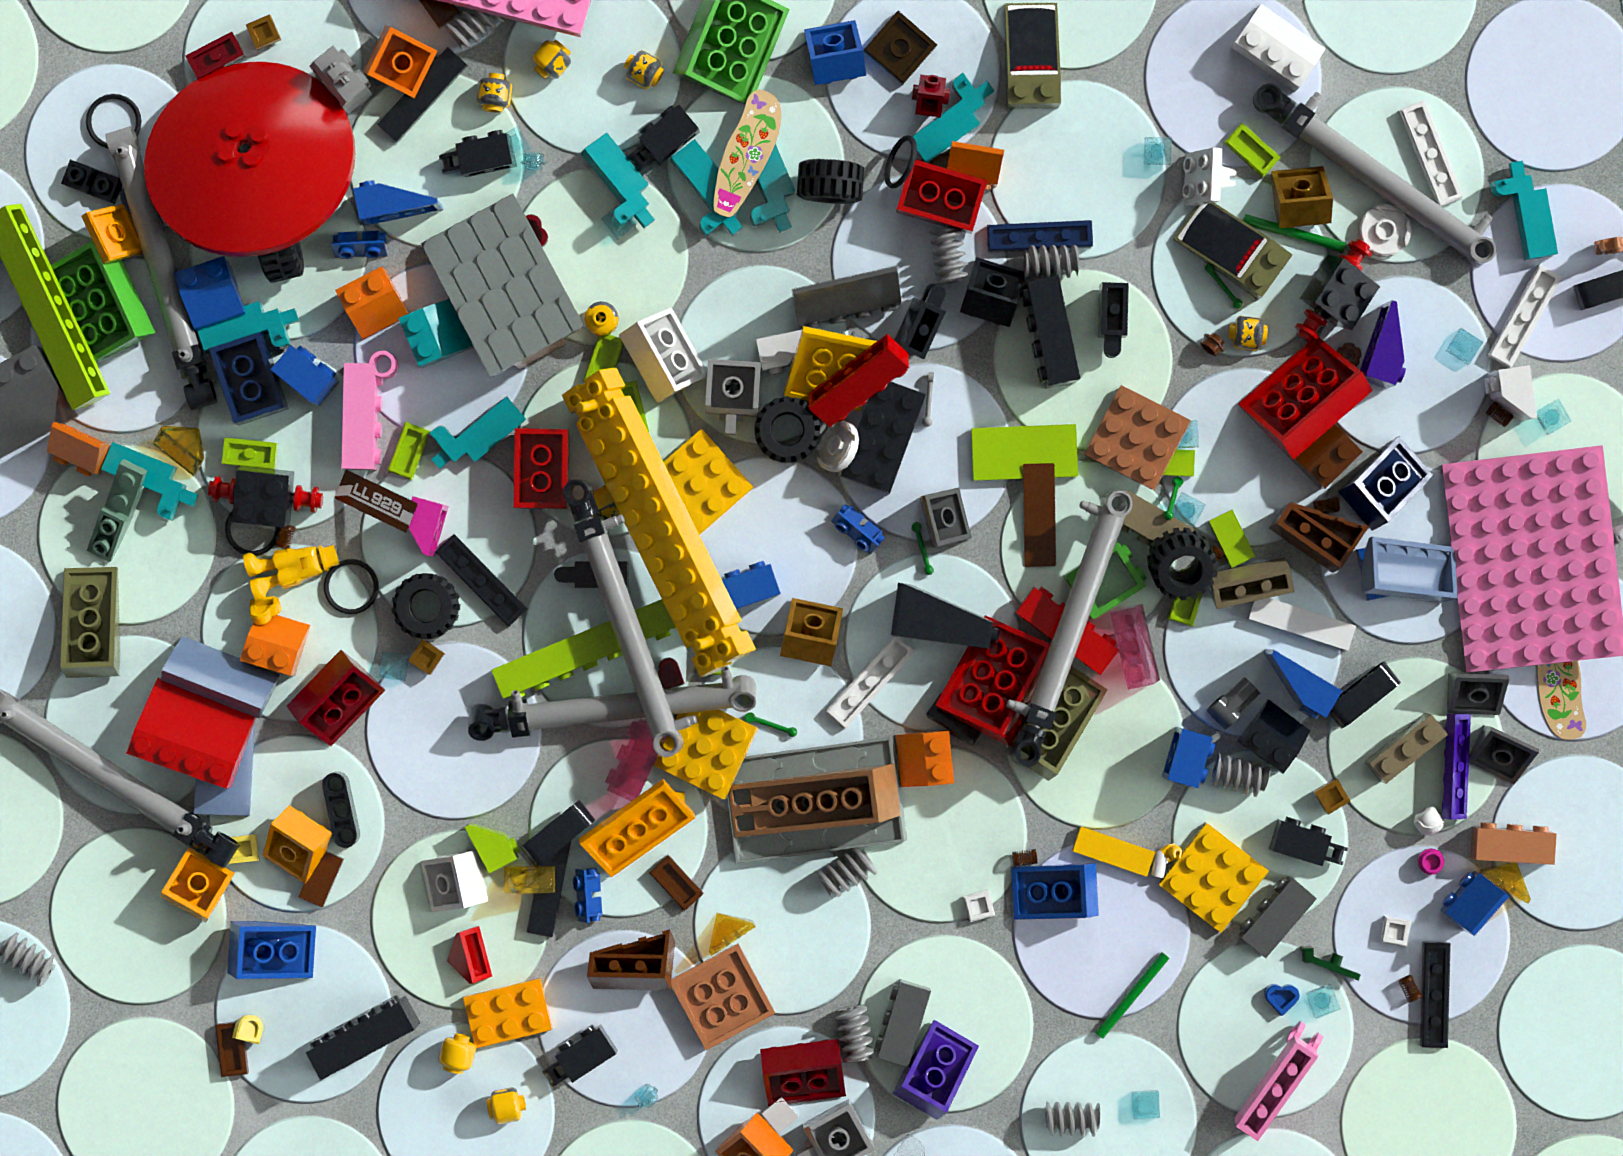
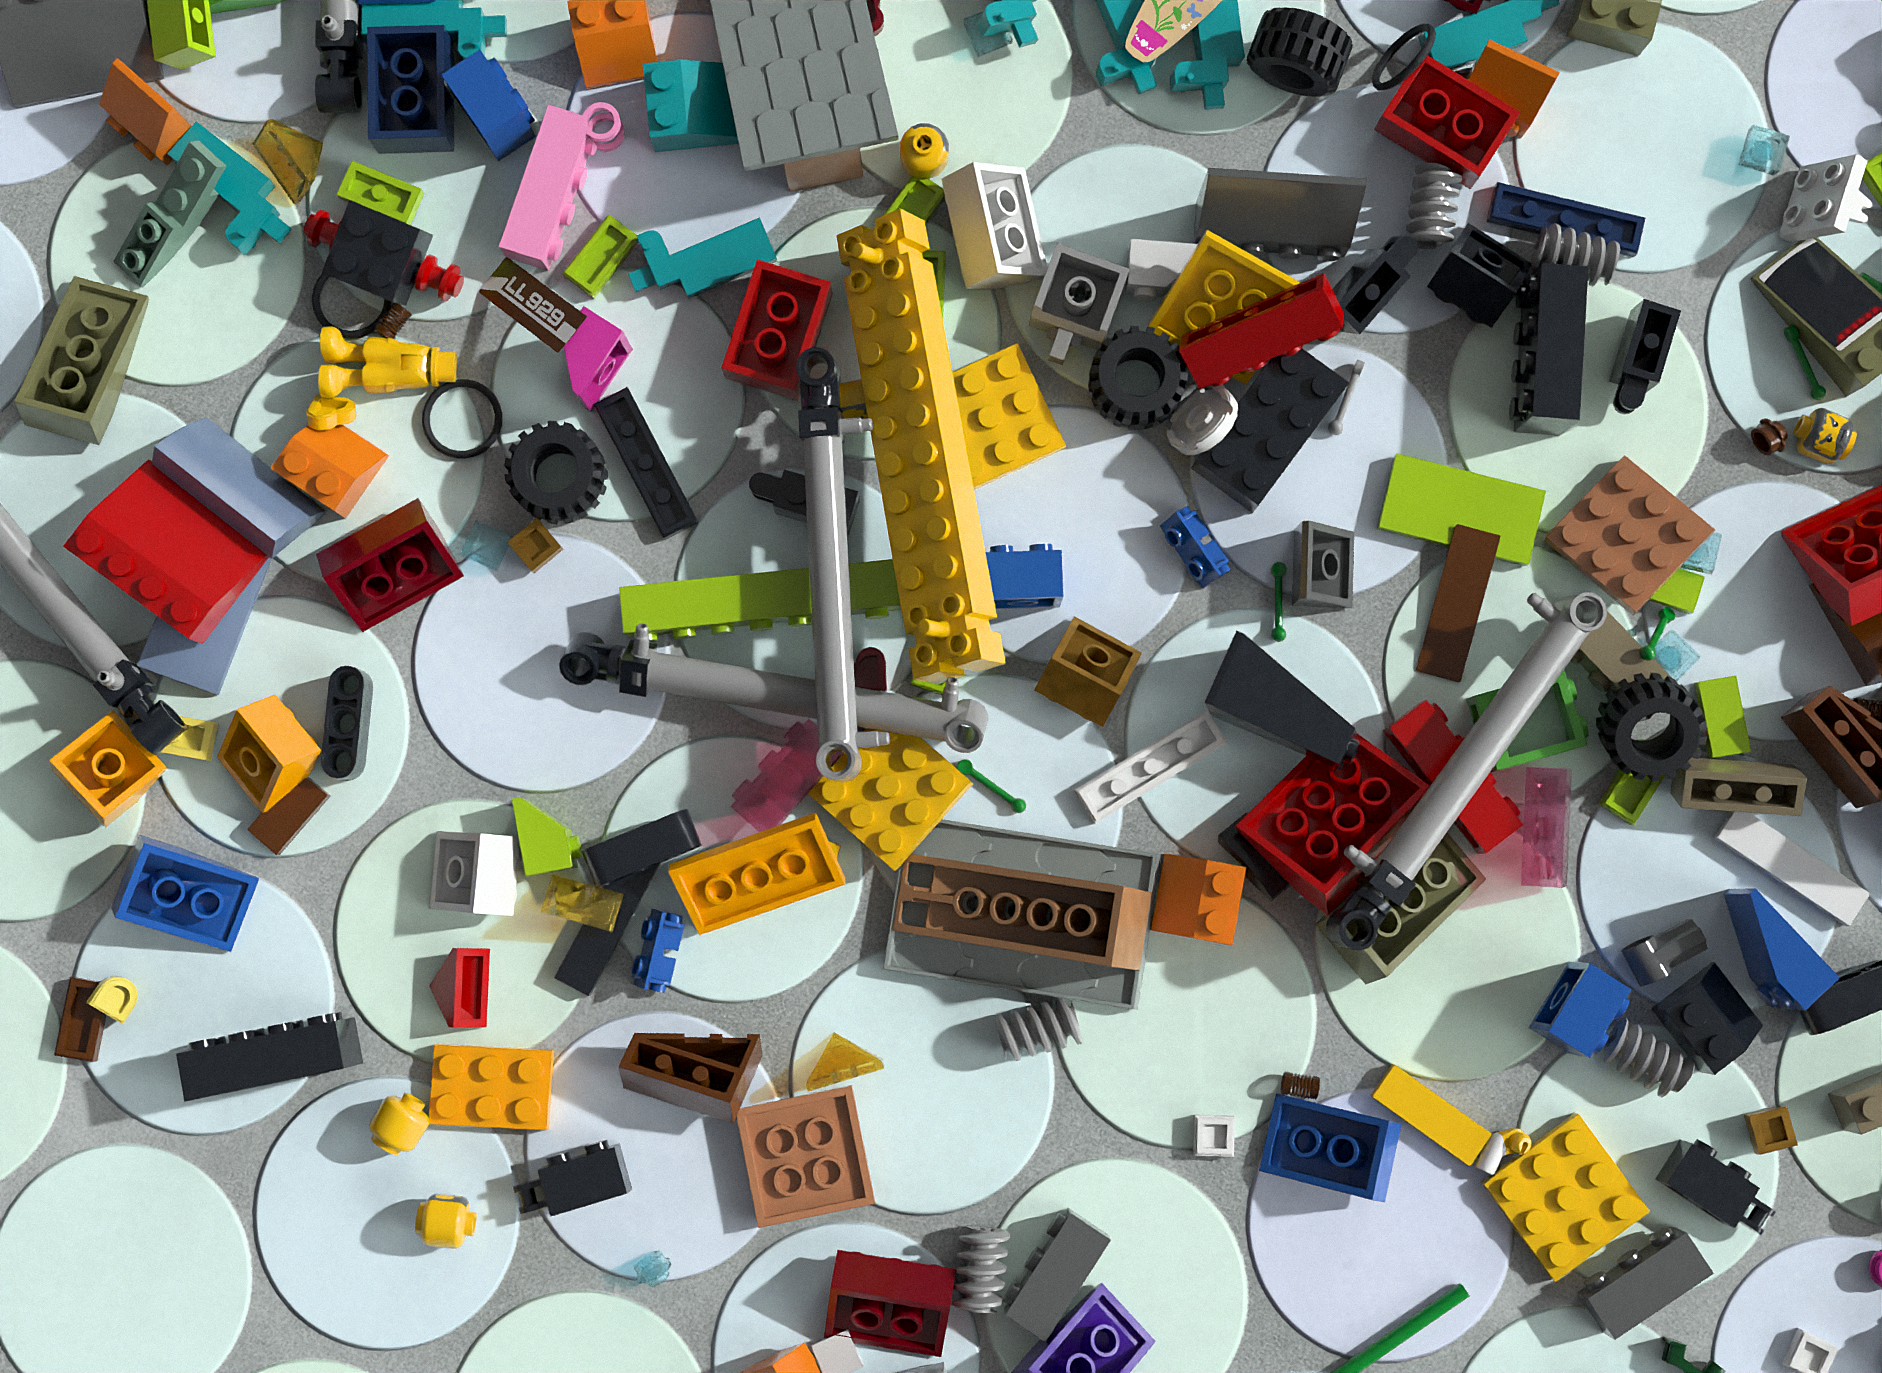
camera: 15 degrees right, 5 degrees down
reddish brown tile [649,854,704,911] -> none

